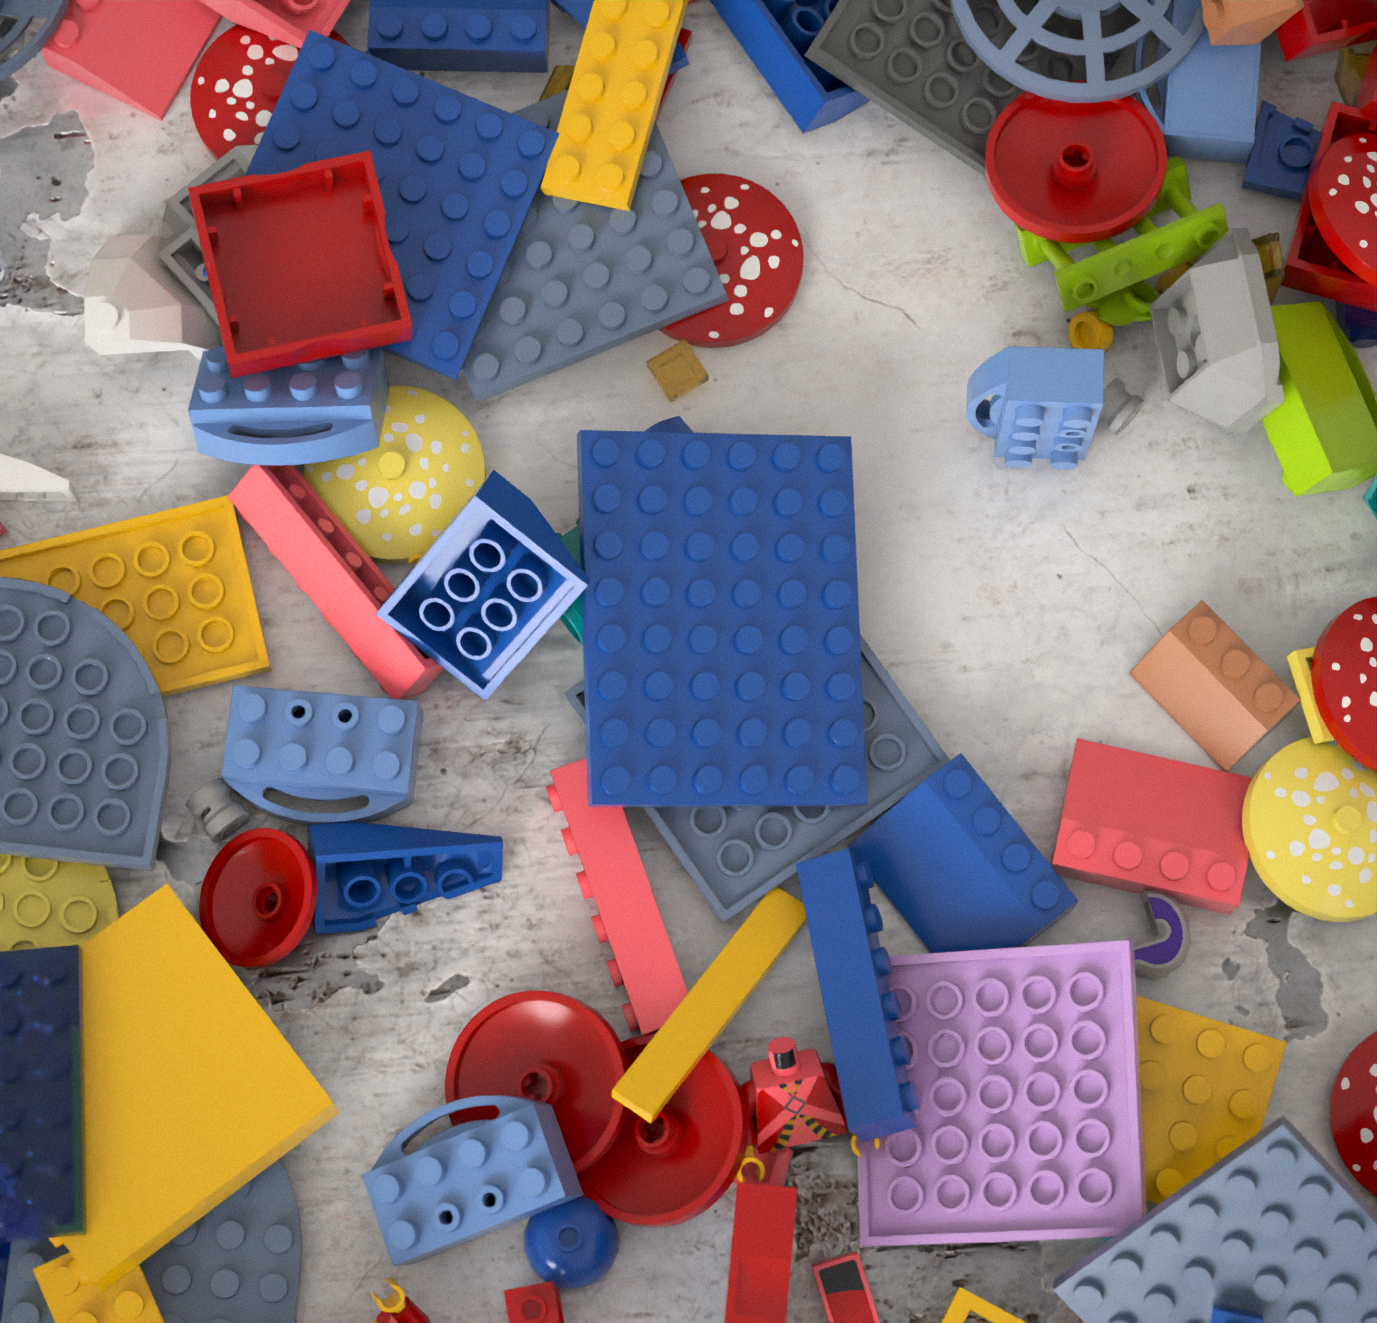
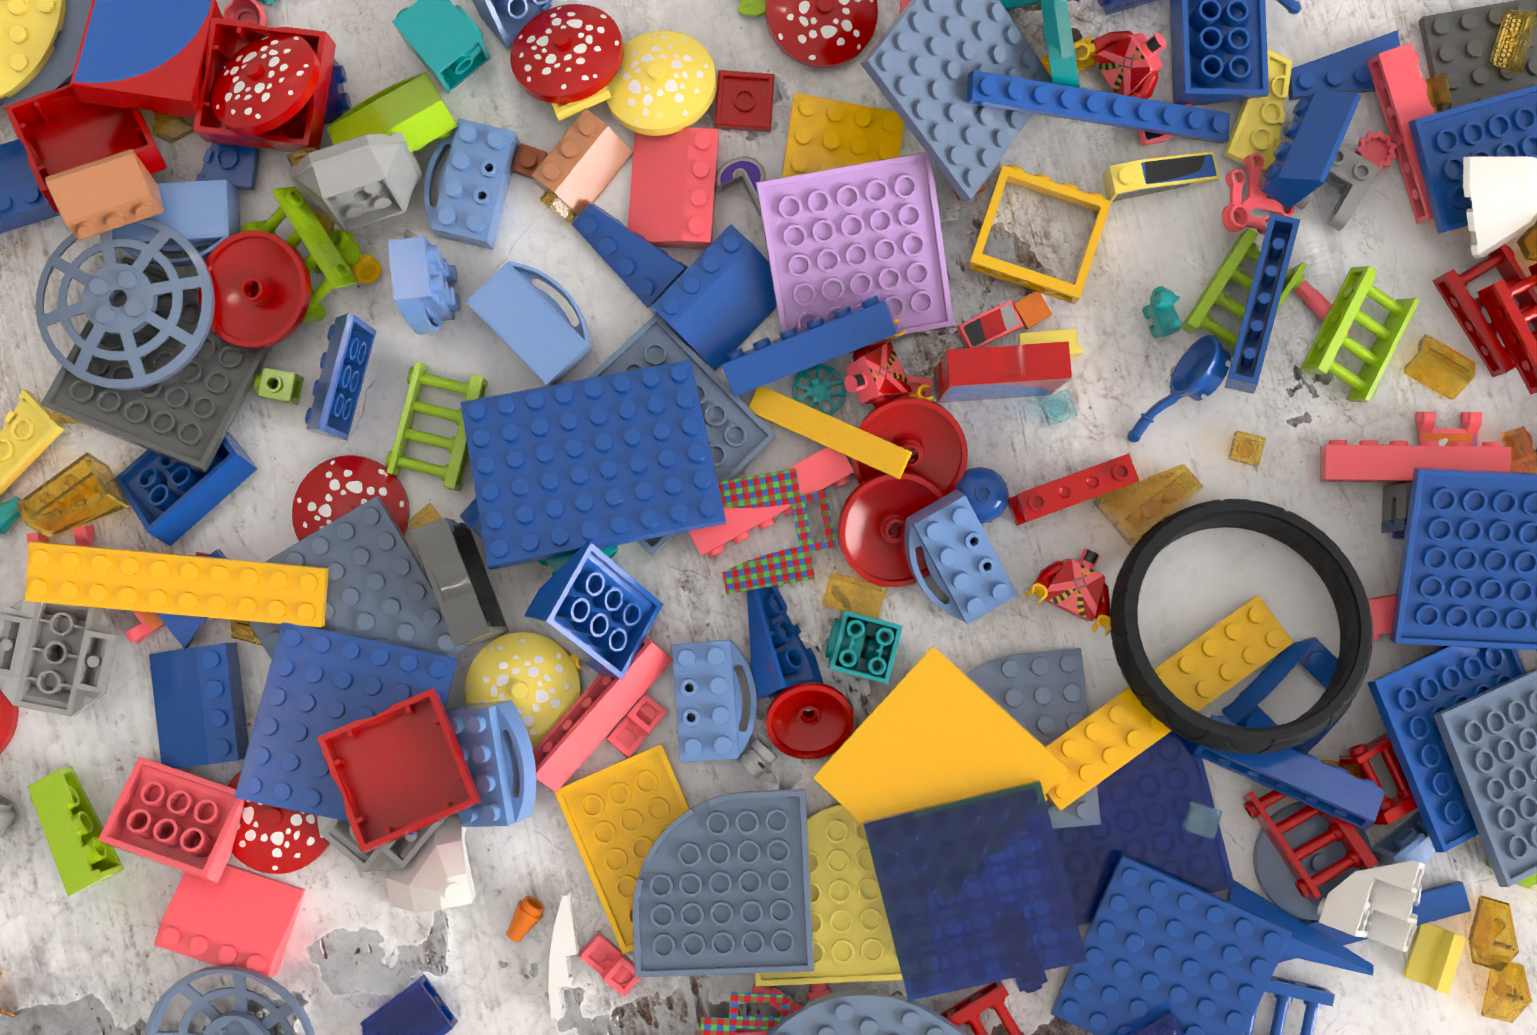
camera: 105 degrees left, 10 degrees up
none -> lime brick [254,367,304,405]
none -> blue slope [305,313,377,441]
none -> lime fence [385,361,488,491]
none -> dark grey tile [411,517,509,646]
none -> medium blue piece [424,118,520,250]
none -> medium blue piece [466,261,592,386]
none -> orange cone [506,896,545,942]
none -> copper plate [511,143,548,180]
none -> clear yellow tile [540,192,577,222]
none -> blue wing [572,204,688,308]
none -> coral slope [606,693,667,758]
none -> red tile [714,70,775,132]
none -> piece [718,468,837,594]
none -> teal wheel [792,364,846,416]
none -> clear yellow panel [822,572,888,619]
none -> teal brick [825,610,903,684]

